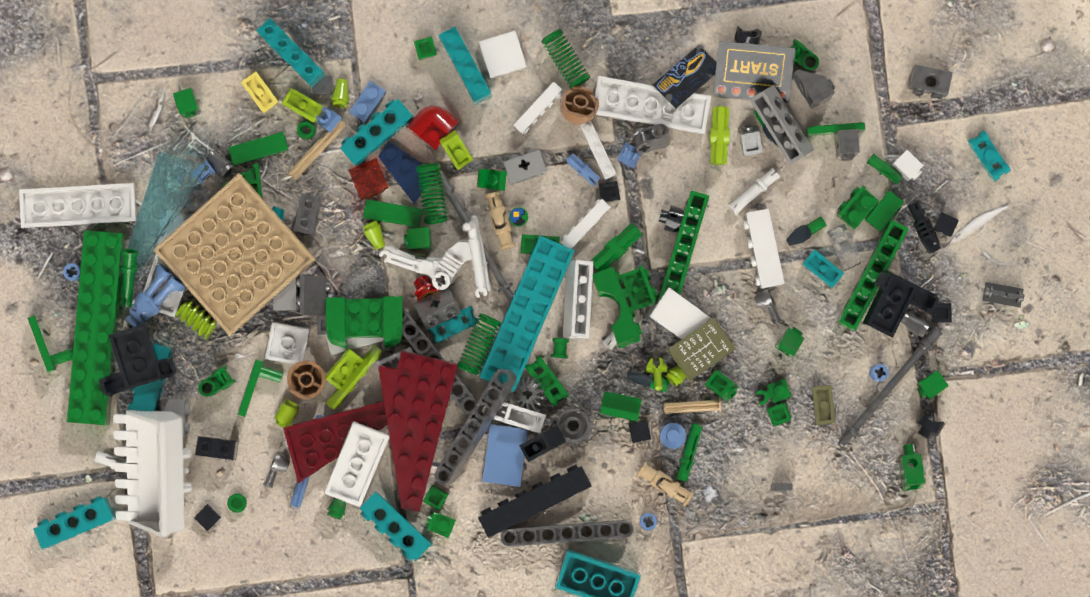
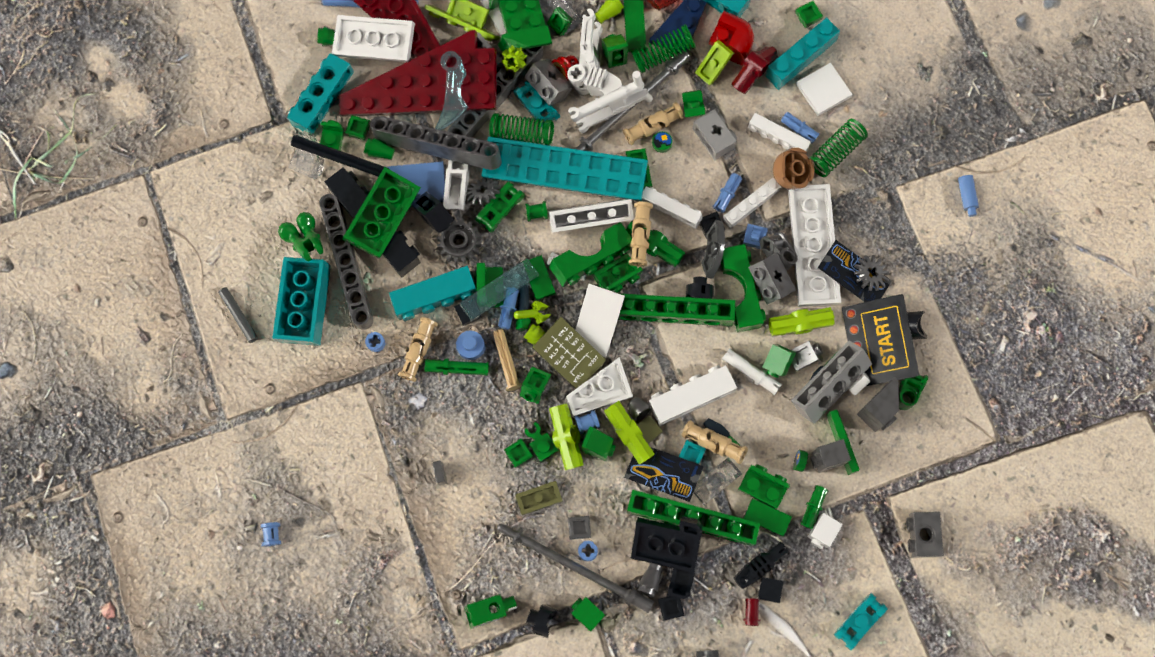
camera: 75 degrees right, 10 degrees down
none -> green piece [278,212,323,261]
none -> clear slope [288,130,324,179]
none -> black axle [291,135,389,177]
none -> green slope [343,167,421,258]
none -> green cone [364,138,395,160]
none -> teal brick [389,266,477,321]
none -> clear light blue piece [435,51,468,130]
none -> clear light blue tile [459,258,539,322]
none -> medium blue axle [498,288,519,330]
none -> lime gear [501,45,527,72]
none -> green tile [522,255,556,301]
none -> green tile [547,7,573,36]
none -> lime piece [549,403,584,470]
none -> white wing [566,357,633,417]
none -> flat silver tile [568,516,591,540]
none -> medium blue bush [574,410,600,434]
none -> lime piece [604,401,655,465]
none -> black sticker [624,447,704,502]
none -> tan piece [629,201,653,267]
none -> olive tile [638,415,663,444]
none -> tan piece [682,420,748,464]
none -> dark grey tile [701,220,725,279]
none -> green arch [721,244,766,333]
none -> dark red piece [731,46,779,94]
none -> dark red pin [743,598,761,626]
none -> flat silver brick [748,253,796,304]
none -> brick [763,344,796,378]
none -> medium blue axle [781,112,820,144]
none -> green tile [793,449,808,472]
none -> white tile [849,373,870,395]
none -> flat silver gear [854,255,890,291]

